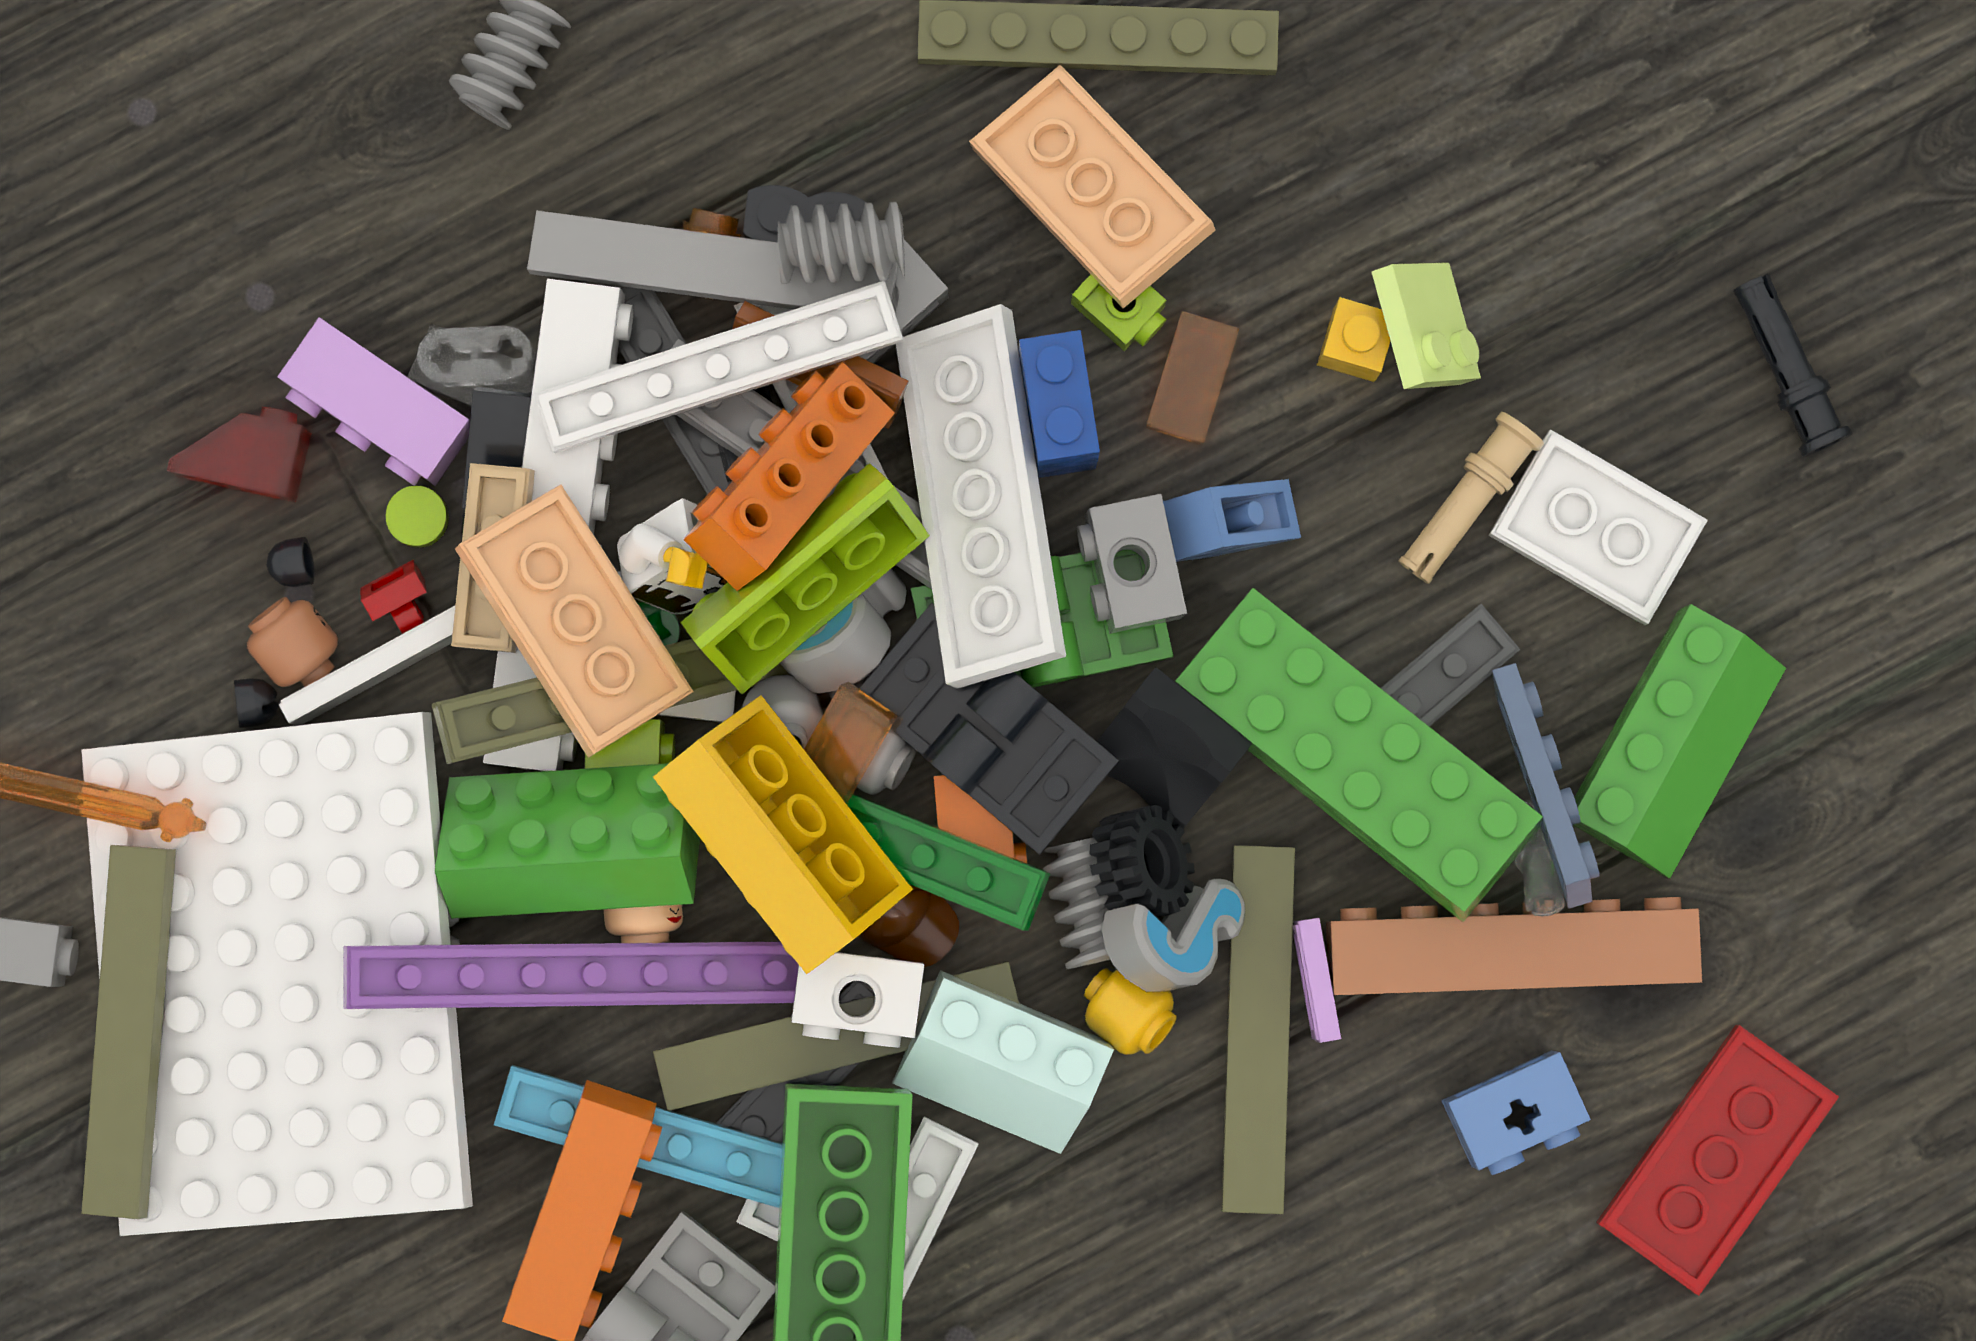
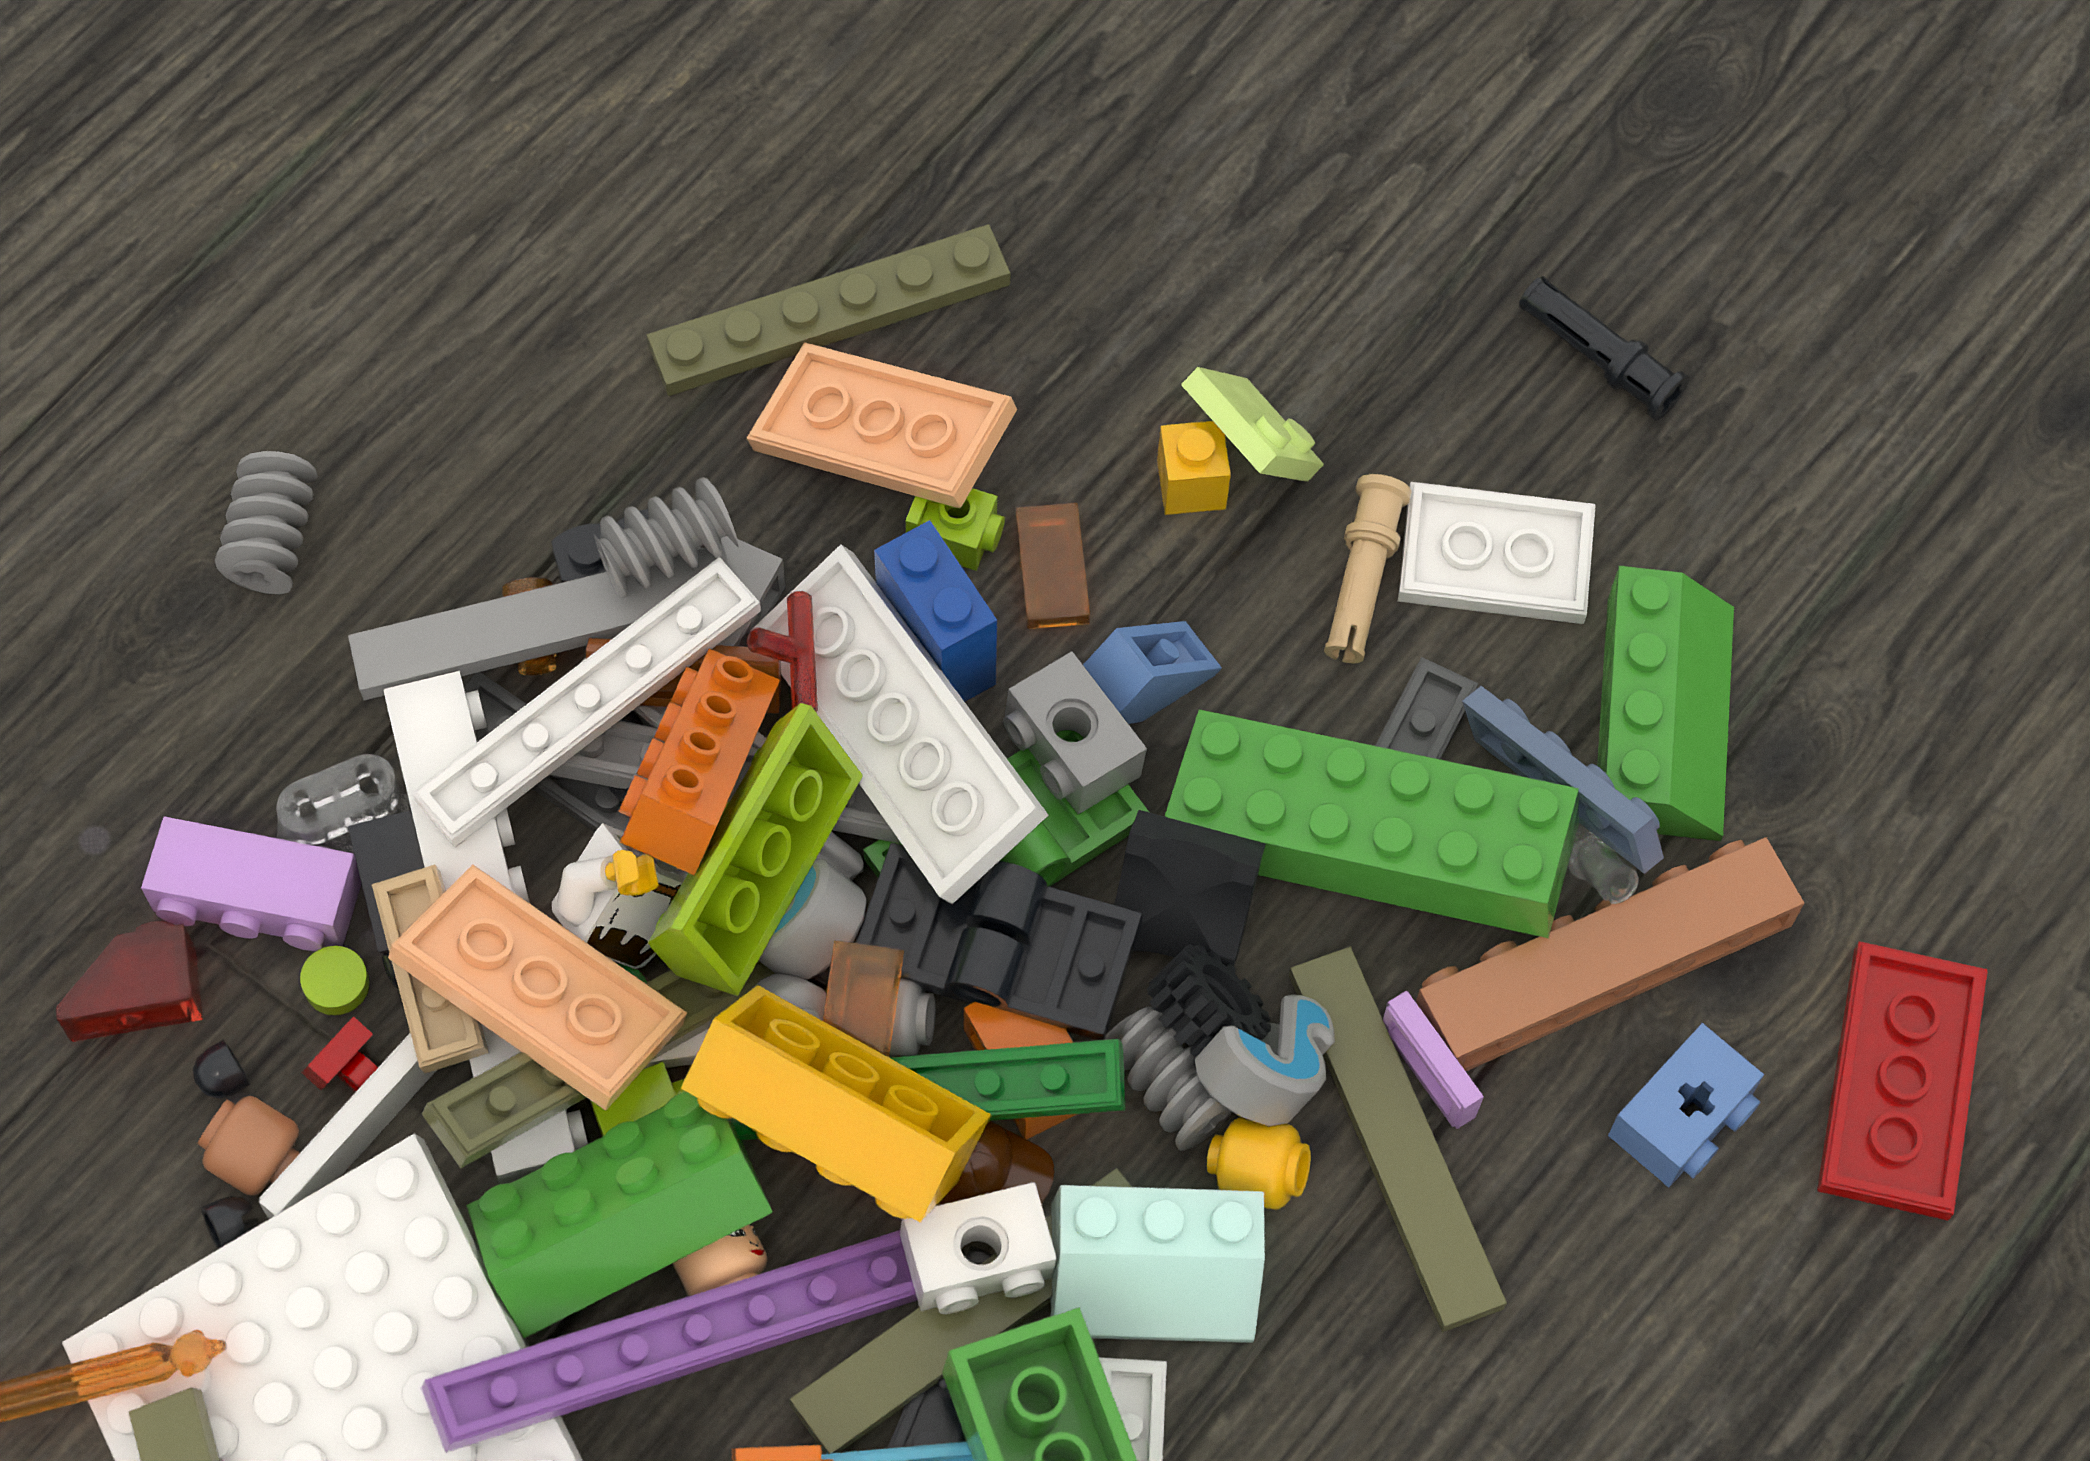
camera: 25 degrees left, 20 degrees down
none -> clear red piece [747,591,818,712]

